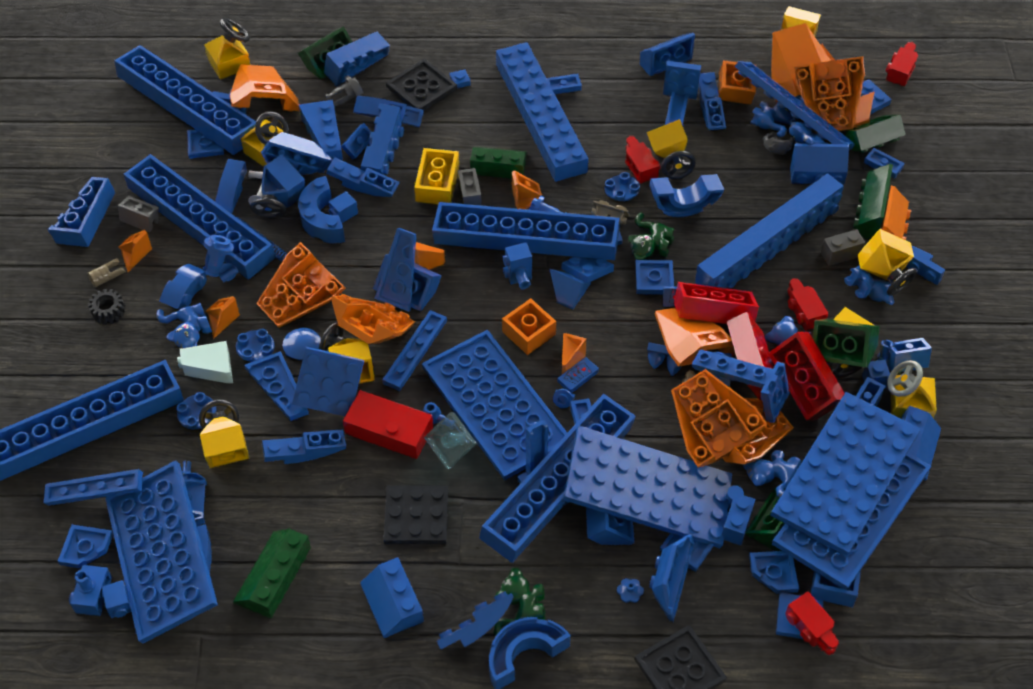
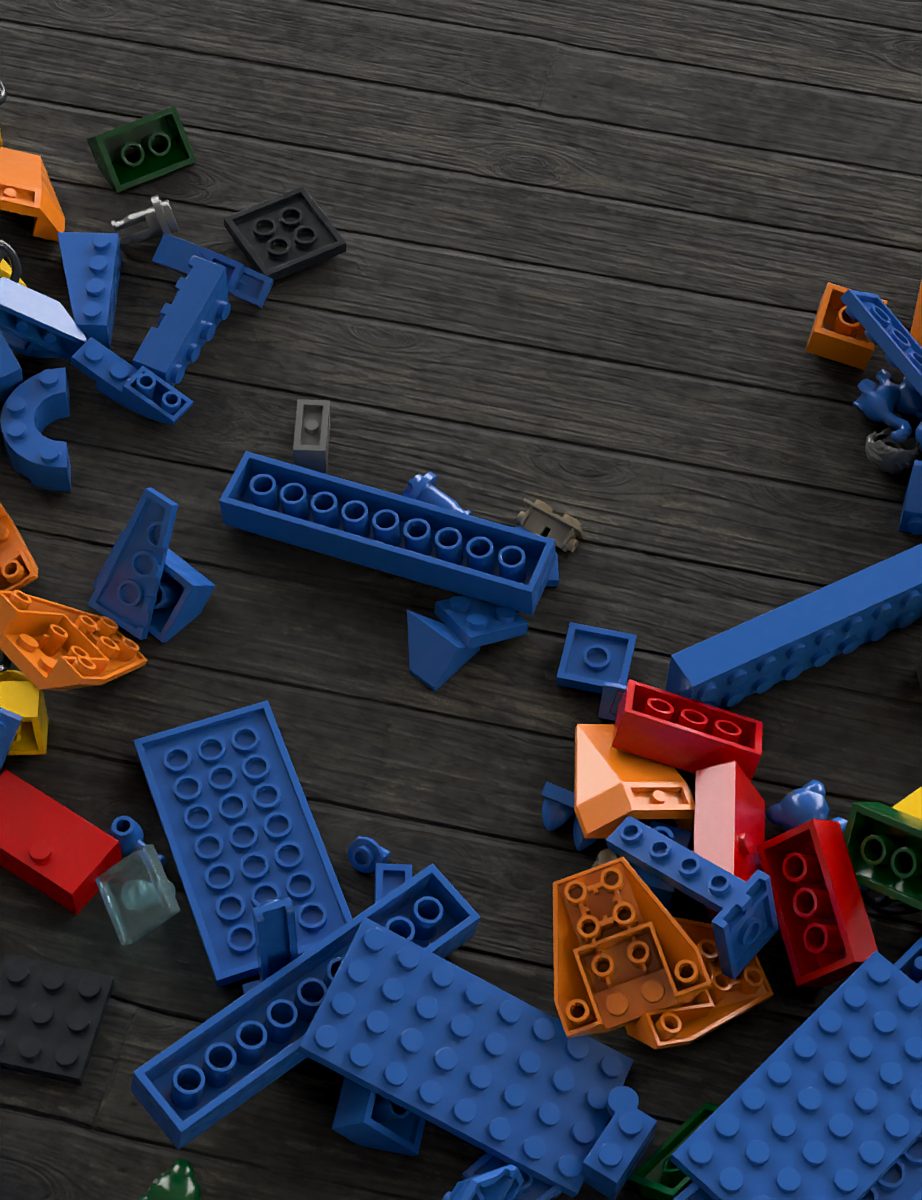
camera: 10 degrees right, 0 degrees up
blue wedge [324,32,390,86] -> none
blue brick [329,192,358,223] -> none
blue plate [341,123,371,159] -> none
blue plate [383,310,447,391] -> none
yellow brick [414,148,459,204] -> none
orange slope [414,242,445,270] -> none
blue plate [449,70,471,89] -> none
dark green slope [470,146,527,179] -> none
blue brick [496,42,588,182] -> none
orange brick [502,298,556,355] -> none
blue brick [503,242,532,289] -> none
orange slope [512,170,542,210] -> none
blue plate [546,74,582,94] -> none
blue tile [557,357,599,393] -> none
orange slope [562,333,587,374] -> none
blue dish [605,172,640,201] -> none
red hinge [625,136,660,184] -> none
dark green animal [628,212,675,260] -> none
blue slope [640,33,695,76] -> none
yellow piece [647,119,696,179] -> none
blue brick [650,174,724,217] -> none
blue bracket [663,61,701,126] -> none
blue slope [699,72,726,130] -> none
blue animal [742,450,801,498] -> none
red hinge [787,279,829,331] -> none

